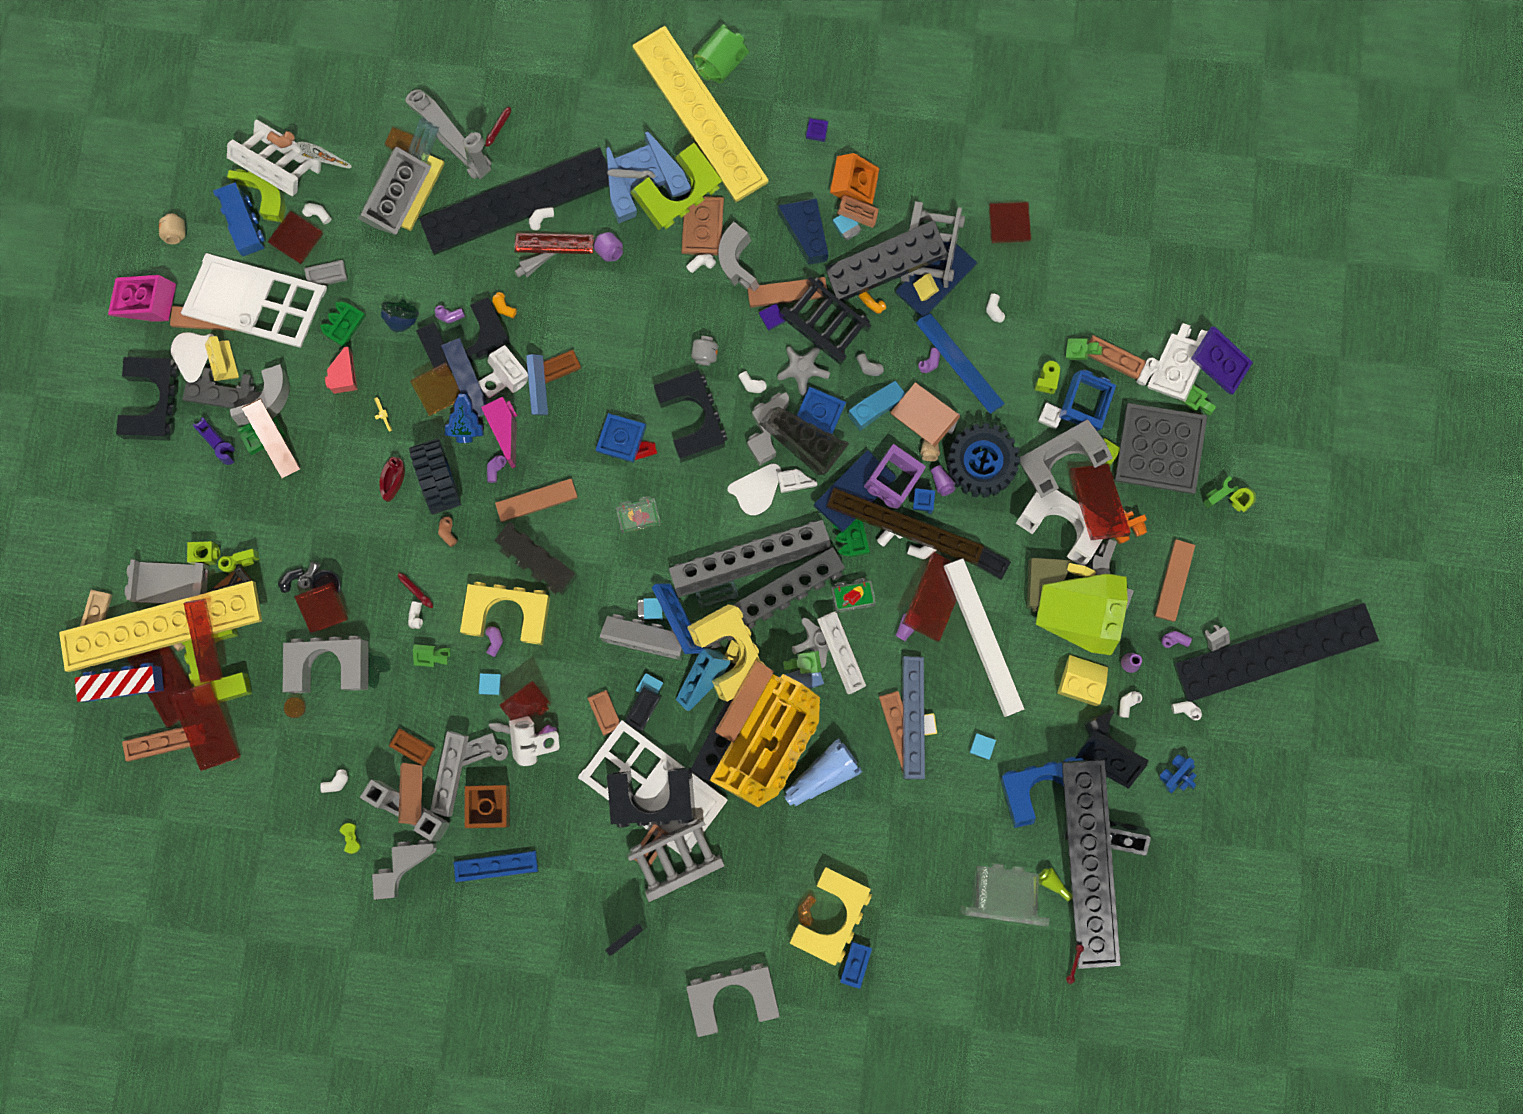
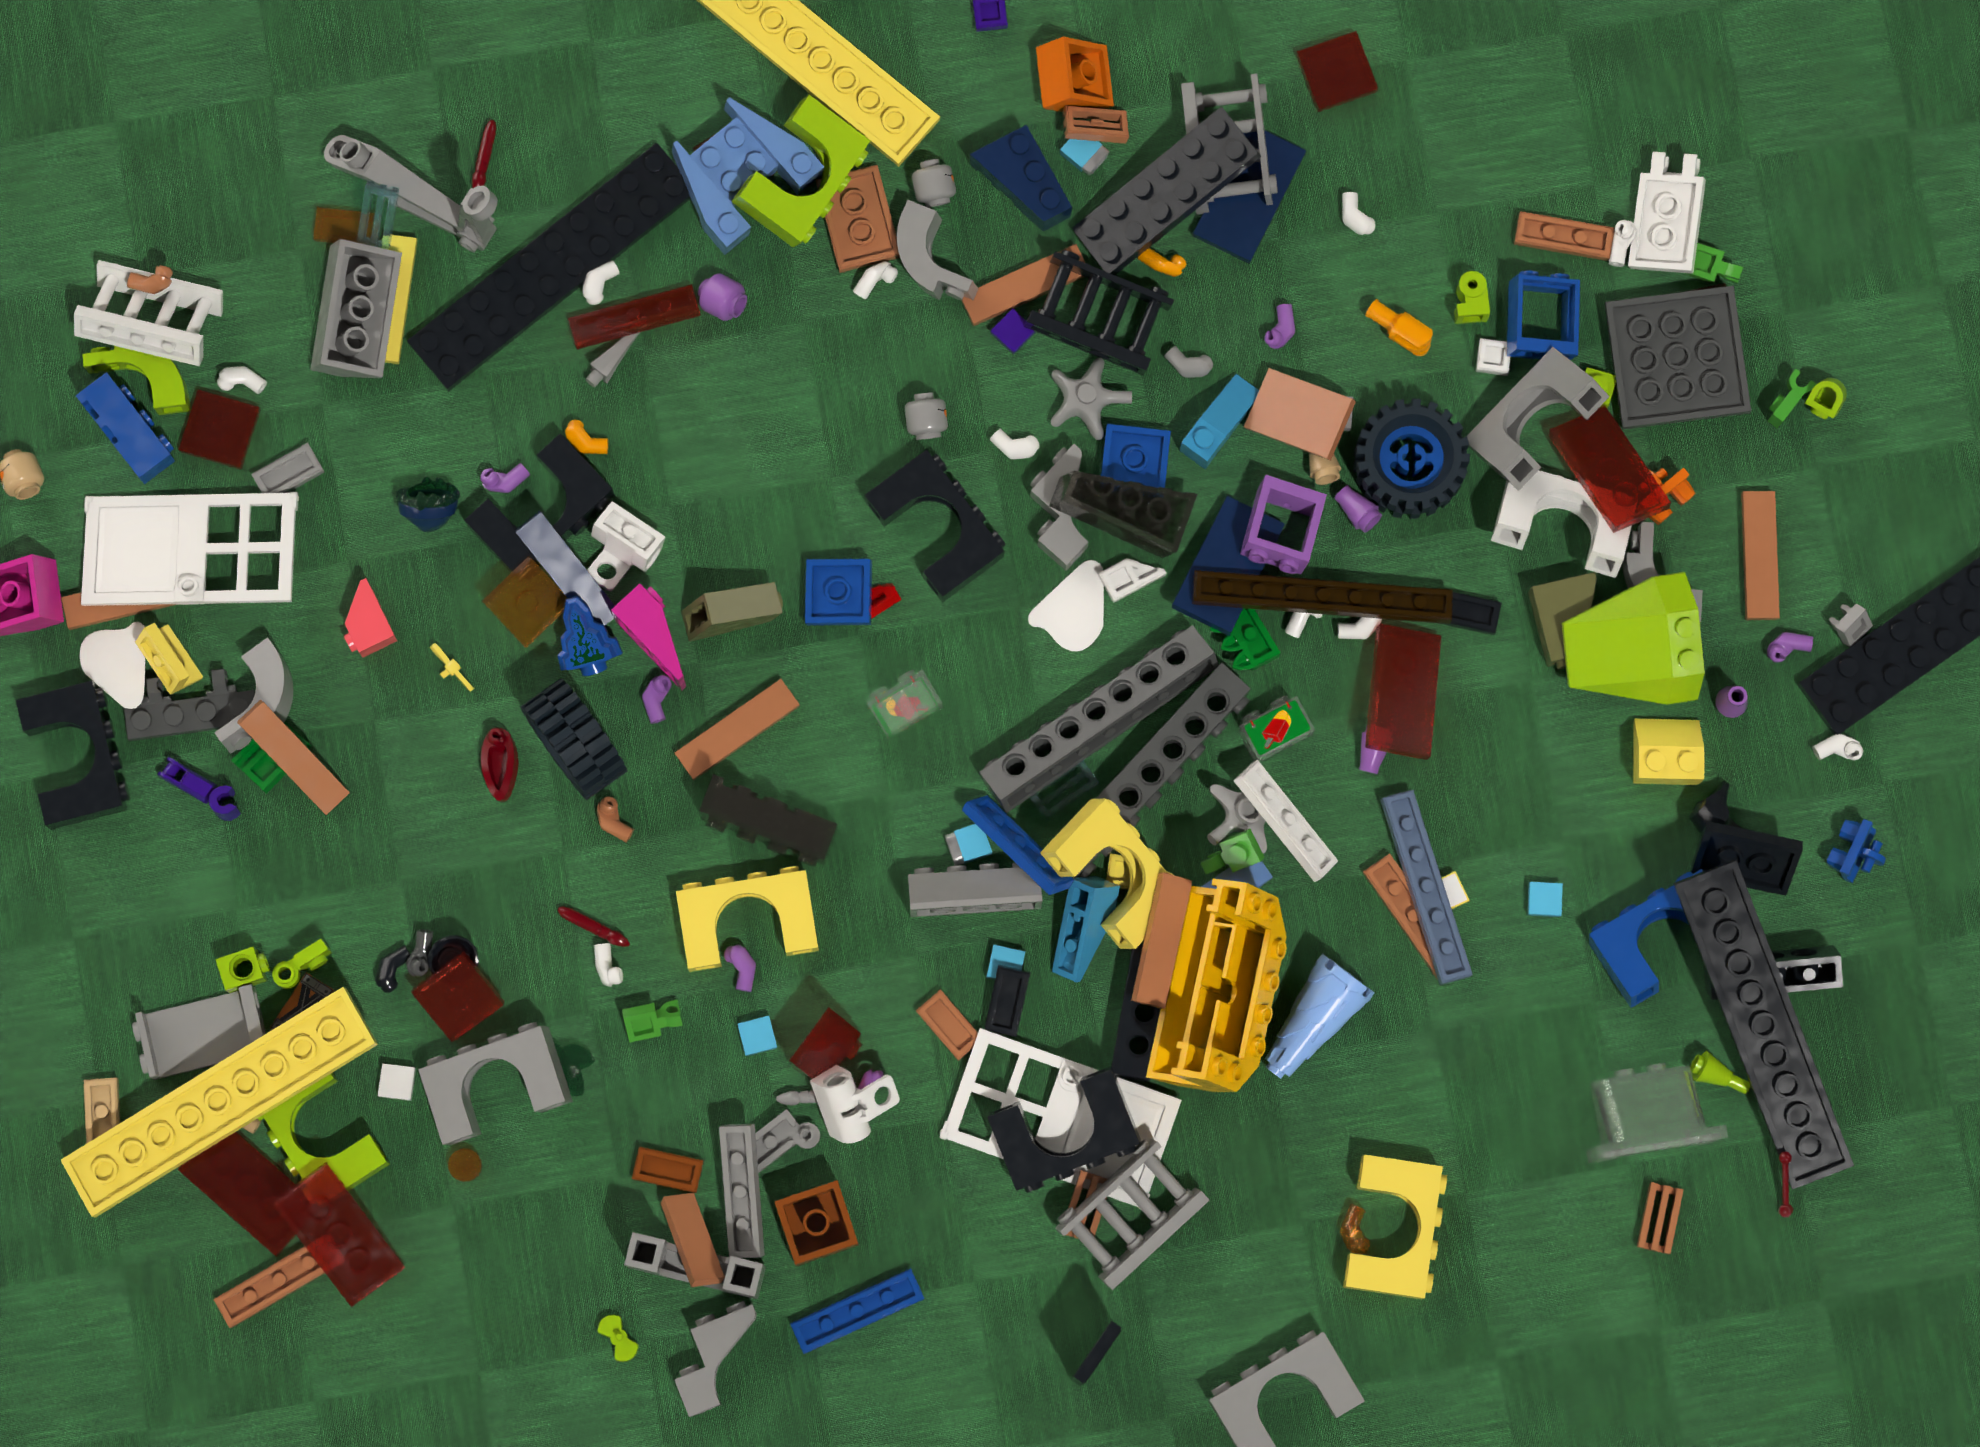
camera: 20 degrees left, 0 degrees up
brick [75,663,164,702] -> none
clear red tile [183,599,223,683] -> none
sticker [297,142,352,168] -> none
green plate [320,302,366,348] -> none
white arm [321,769,348,793] -> none
medium blue tile [526,354,548,415] -> none
dark orange tile [543,350,581,384] -> none
light grey piece [607,169,656,180] -> none
blue plate [840,942,872,989] -> none
light yellow tile [913,274,939,301] -> none
blue panel [913,488,935,514] -> none
blue tile [916,313,1005,414] -> none
white tile [943,559,1024,717] -> none
bright green plate [1066,339,1103,360] -> none
light yellow tile [1067,563,1096,577] -> none
white arm [1119,691,1142,718] -> none
dark purple tile [1191,327,1253,394] -> none
none -> white tile [378,1063,416,1101]
none -> olive slope [681,582,783,642]
none -> light grey head [912,159,956,208]
none -> light orange arm [1365,299,1433,356]
none -> nougat tile [1637,1182,1684,1255]

